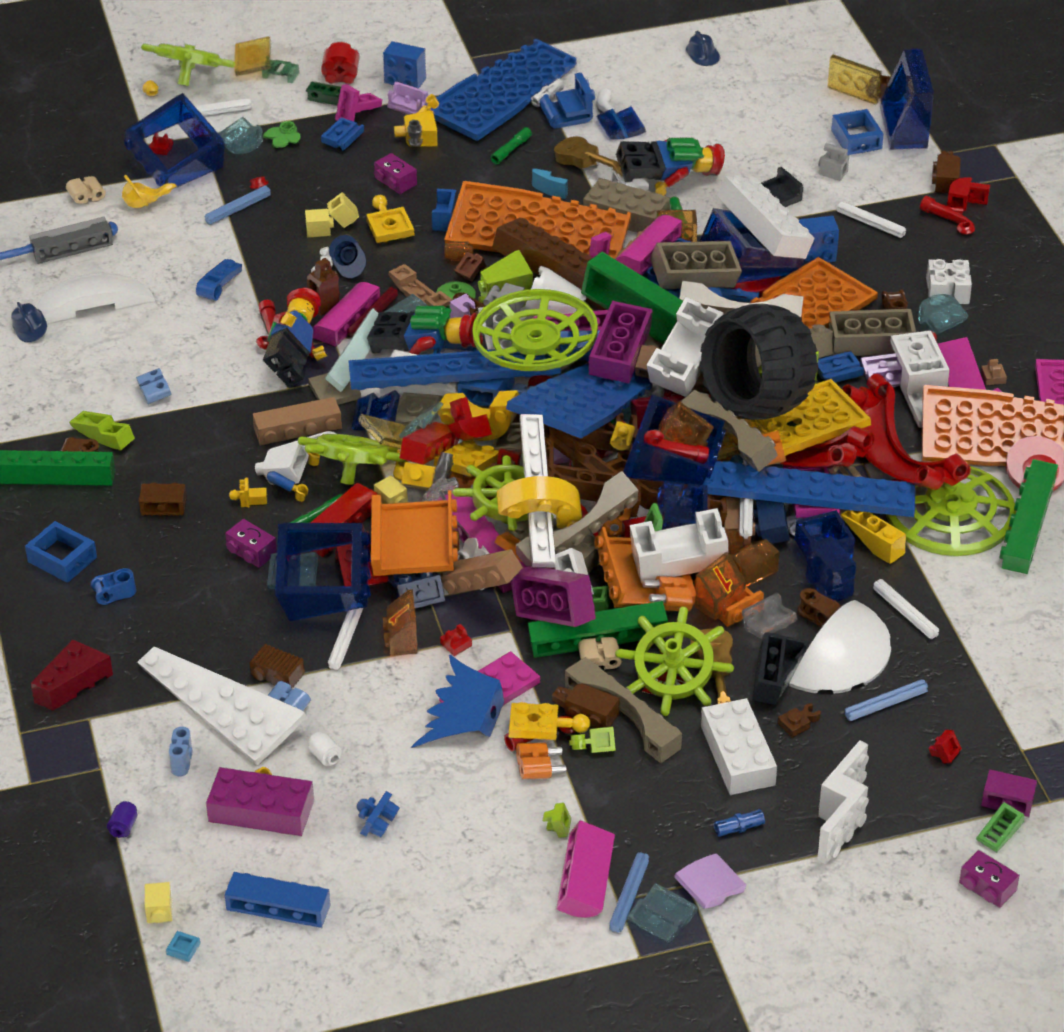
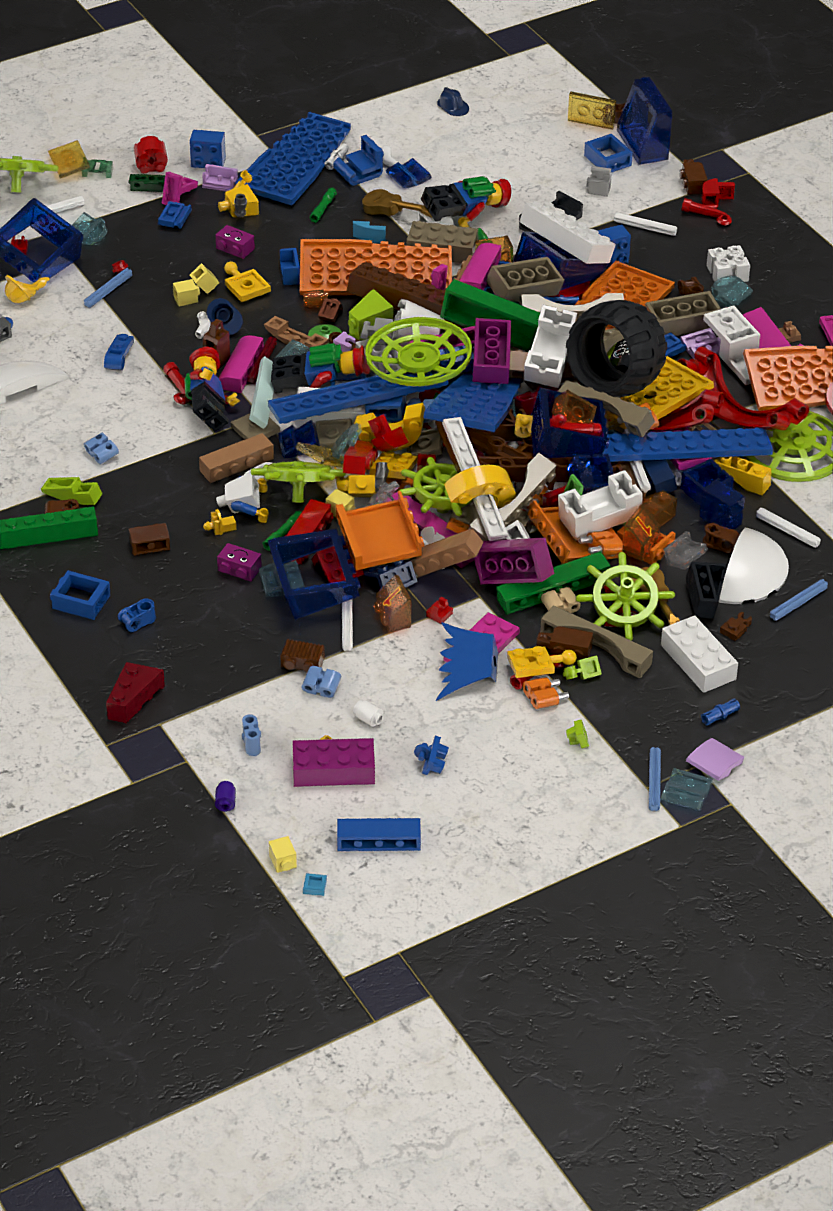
camera: 15 degrees left, 0 degrees up
white wing [138,647,308,765] -> none
bright green plate [263,121,300,148] -> none
dark pink brick [556,820,615,918] -> none
white bracket [817,741,869,864] -> none

